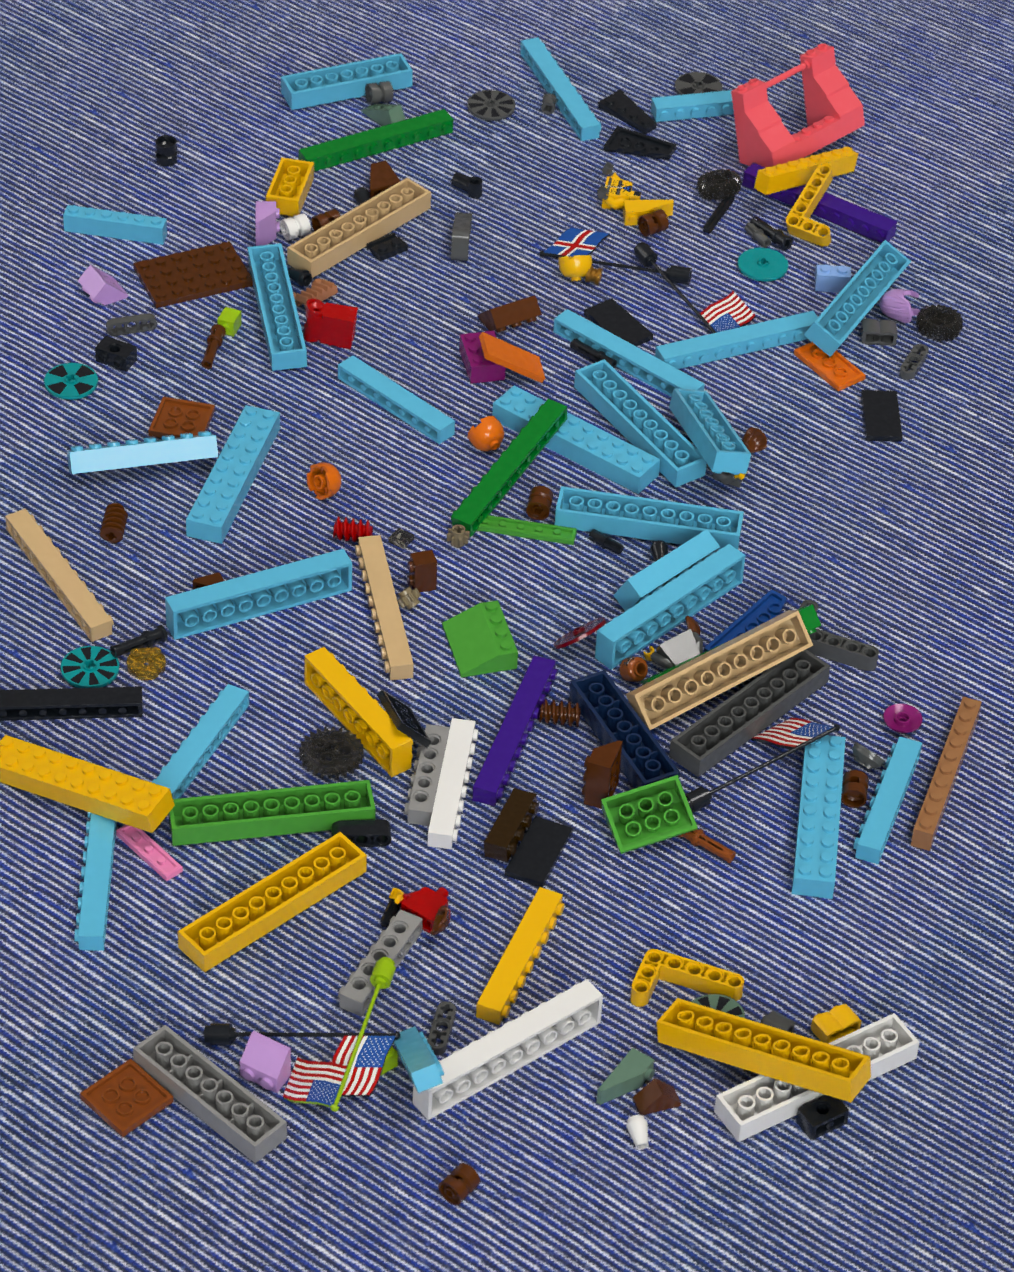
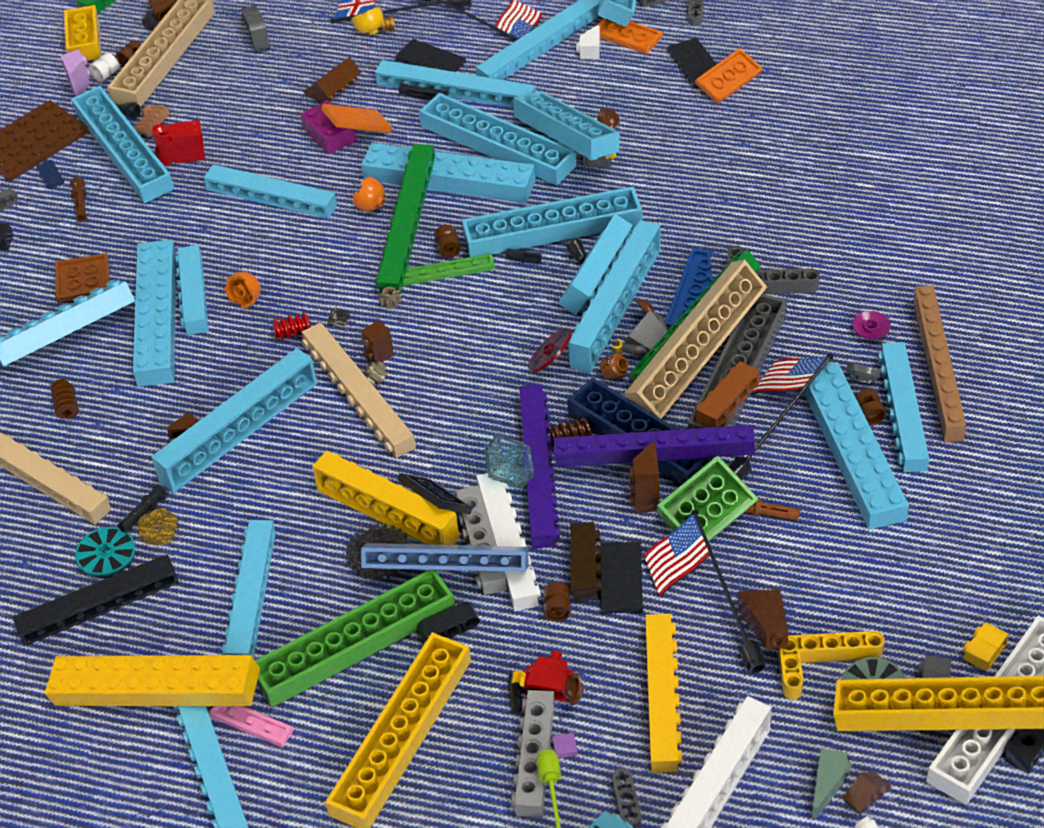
camera: 15 degrees left, 5 degrees up
lime brick [217,307,242,337] -> none
black plate [366,233,408,262] -> none
bright green slope [442,600,518,678] -> none
none -> dark blue tile [36,160,64,189]
none -> medium azure brick [175,245,209,335]
none -> medium blue brick [361,543,529,572]
none -> clear light blue brick [484,434,534,489]
none -> reddish brown wheel [543,582,571,622]
none -> medium lavender tile [552,733,578,759]
none -> dark purple brick [554,425,756,467]
none -> white slope [576,26,600,59]
none -> flag [644,510,766,673]
none -> orange tile [695,48,763,104]
none -> dark orange brick [695,361,759,428]
none -> reddish brown slope [738,589,788,649]

